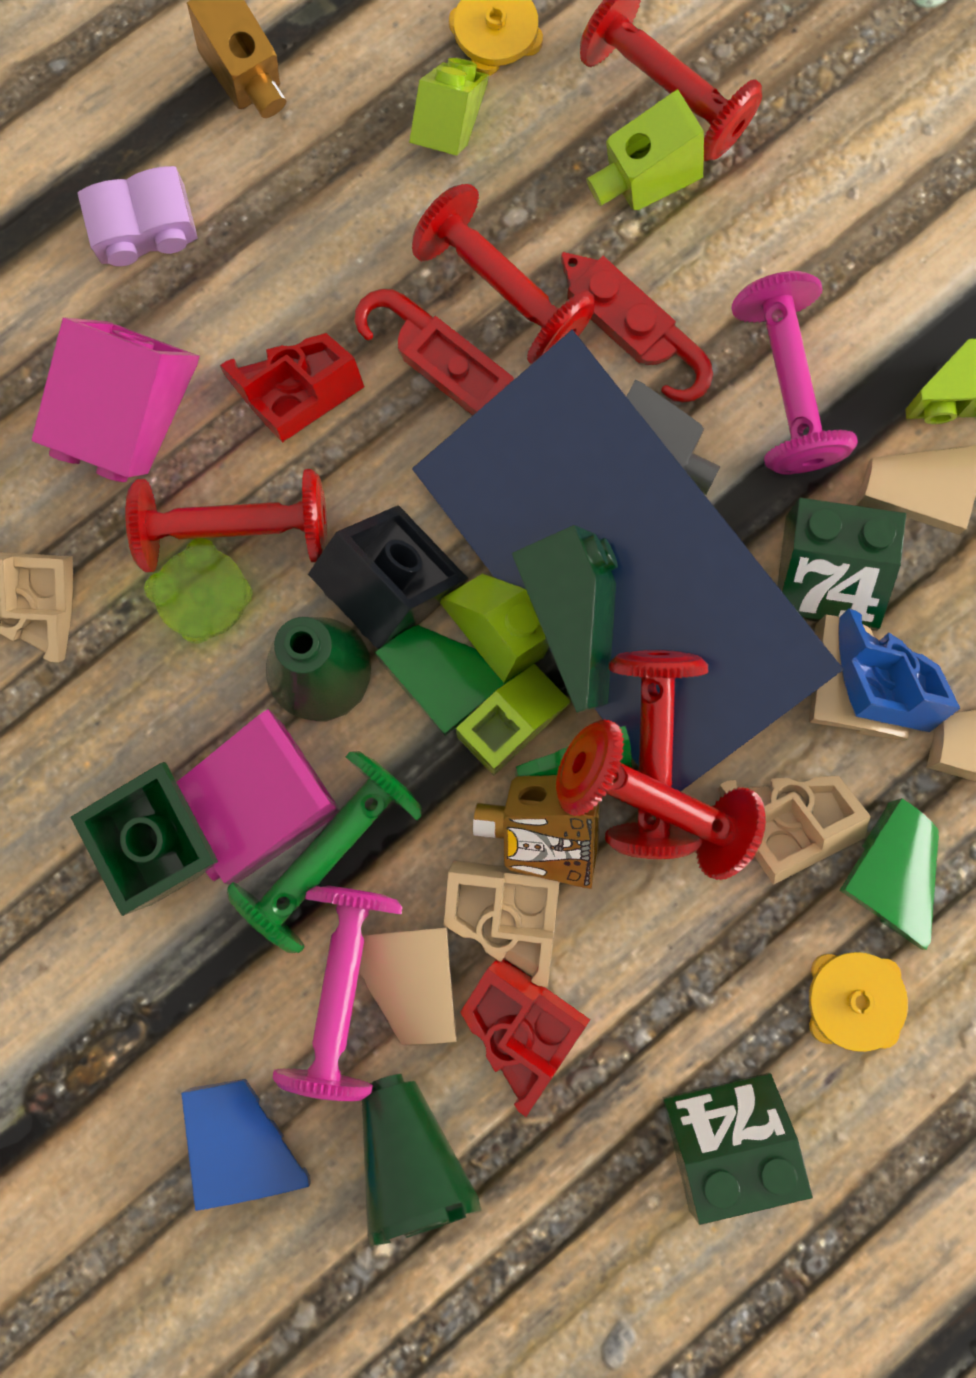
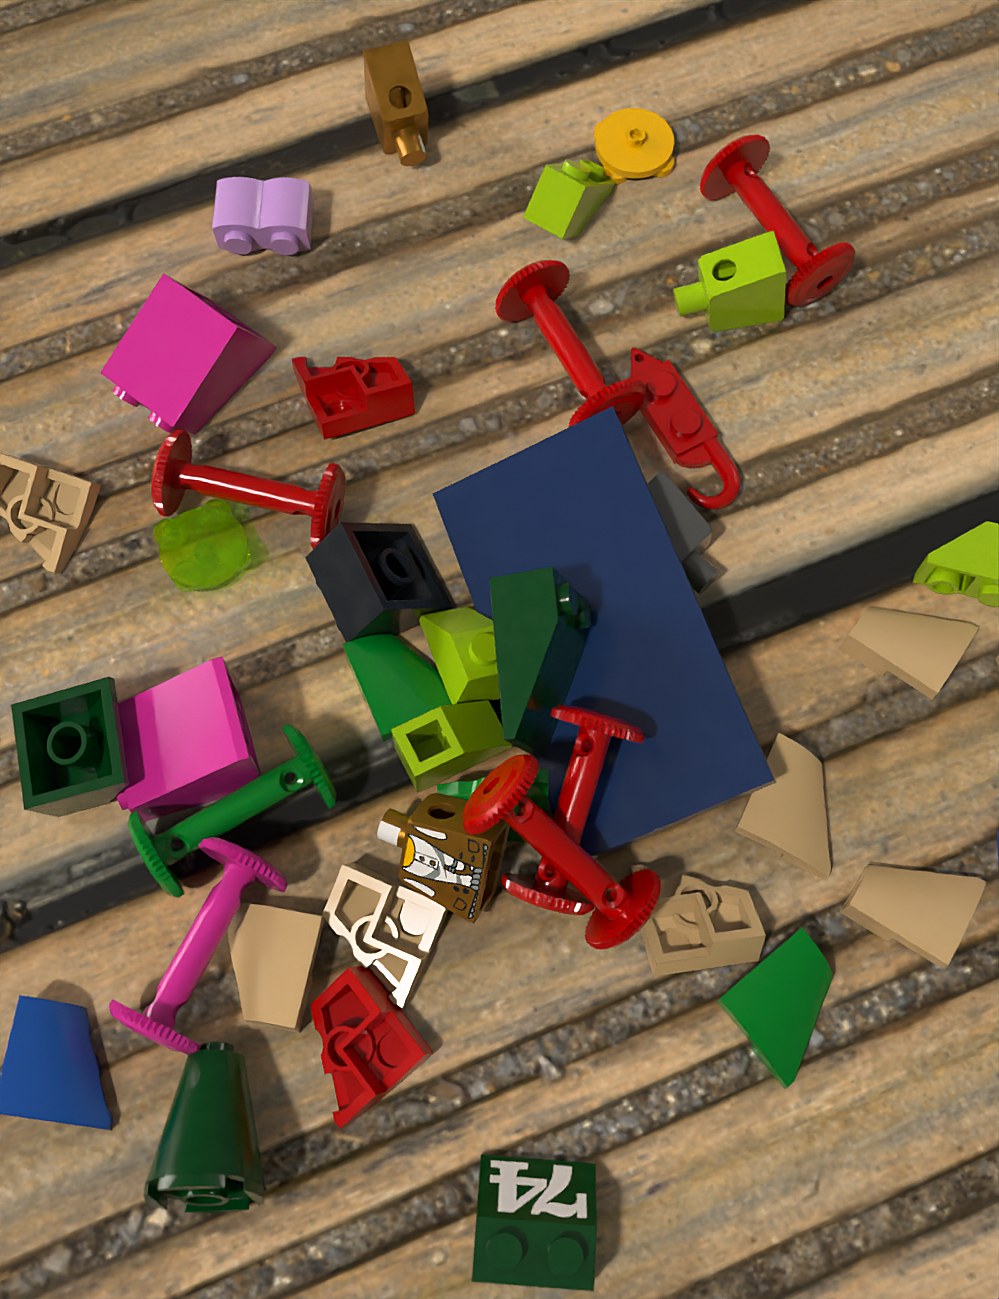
camera: 15 degrees right, 10 degrees down
dark green cone [266,617,371,722] -> none
red plate [354,289,514,416] -> none
dark pink hose [731,271,858,474] -> none
dark green slope [777,498,906,631] -> none
yellow piece [809,952,908,1052] -> none
blue slope [839,609,960,732] -> none

